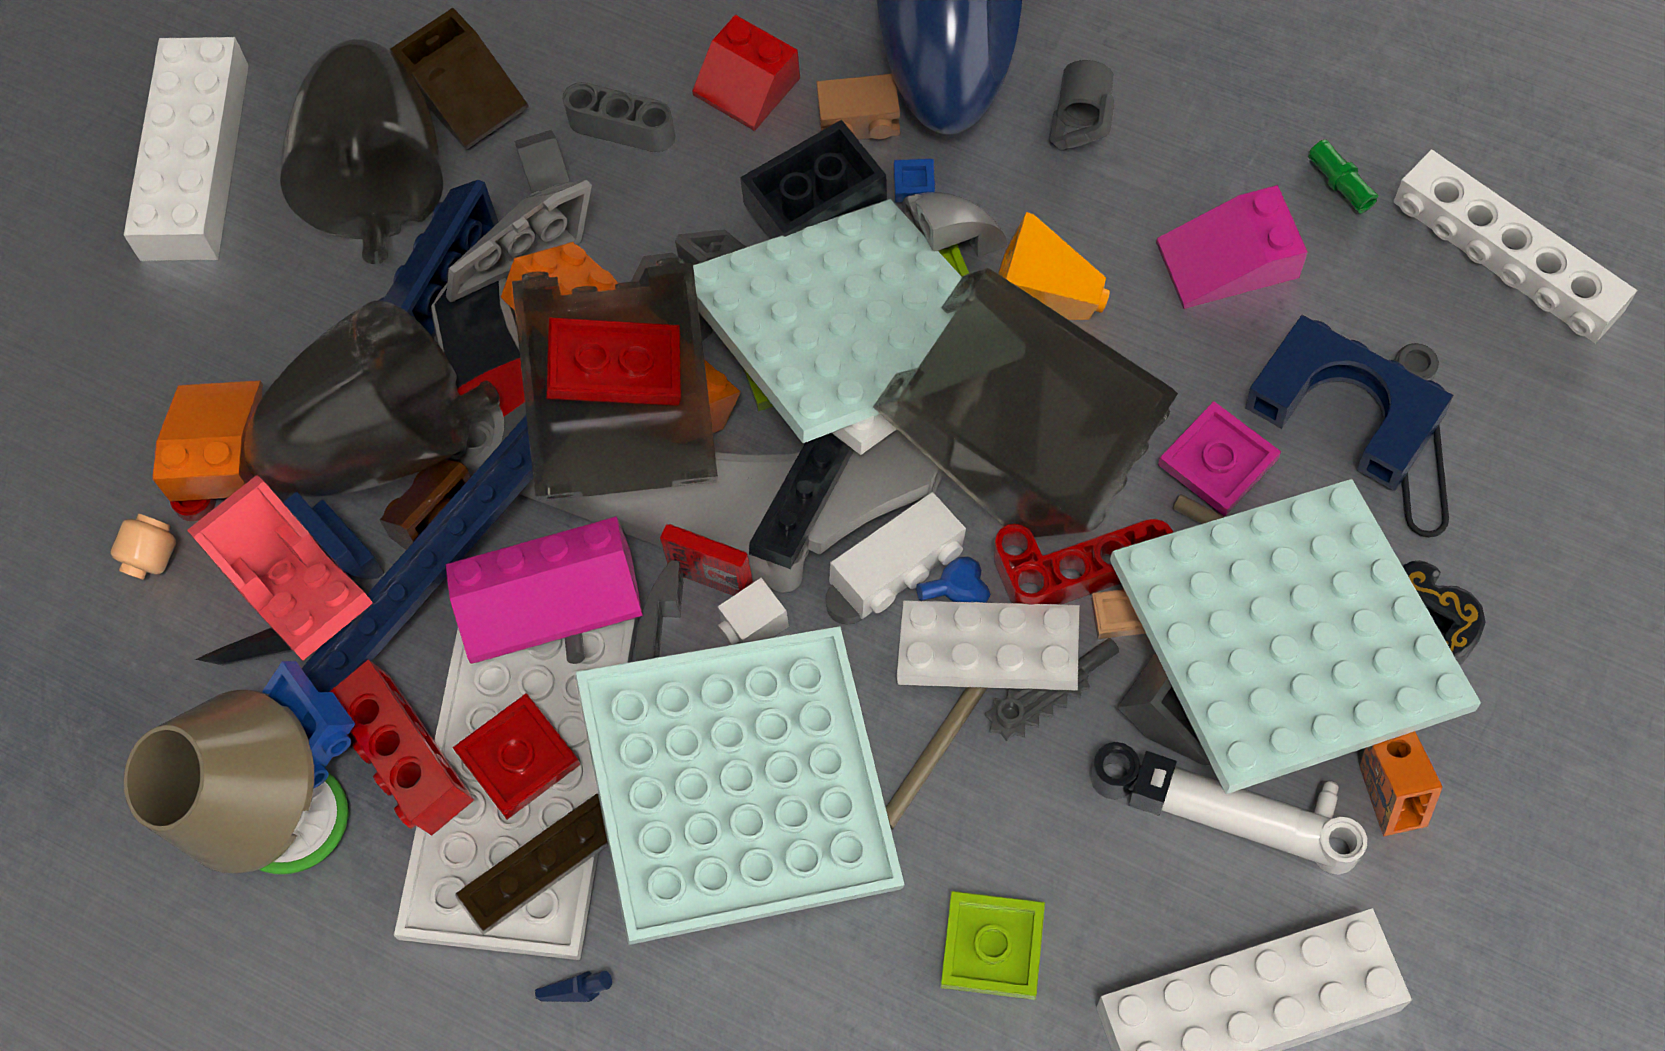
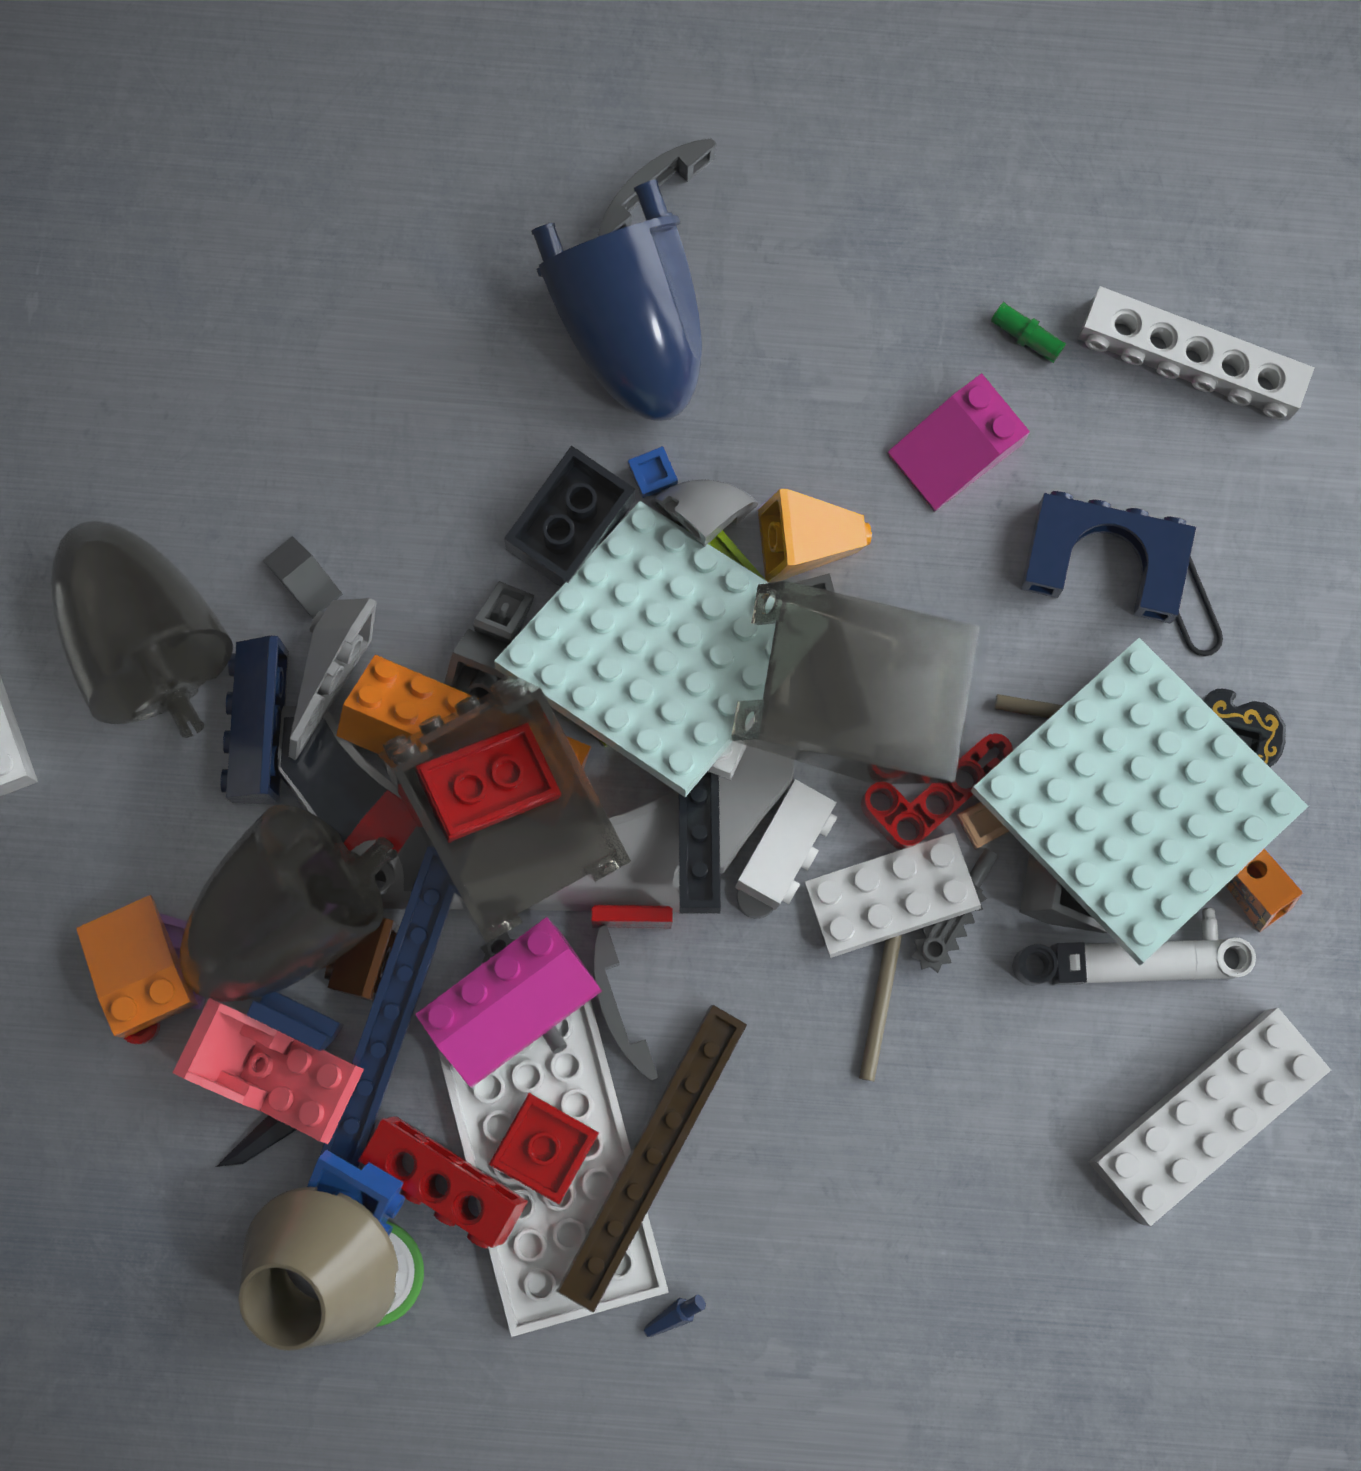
camera: 35 degrees left, 15 degrees up
light nougat head [110,514,176,580] -> none
dark brown slope [390,8,529,150] -> none
dark grey beam [562,82,676,153] -> none
light aqua plate [575,626,905,945] -> none
red slope [692,14,800,131] -> none
white brick [717,578,789,645] -> none
medium nougat brick [816,74,900,140] -> none
blue rock [916,556,991,603] -> none
lime plate [941,891,1045,1000] -> none
dark grey piece [1050,60,1114,150] -> none
dark pink plate [1158,401,1281,516] -> none
dark grey tile [1395,343,1439,381] -> none

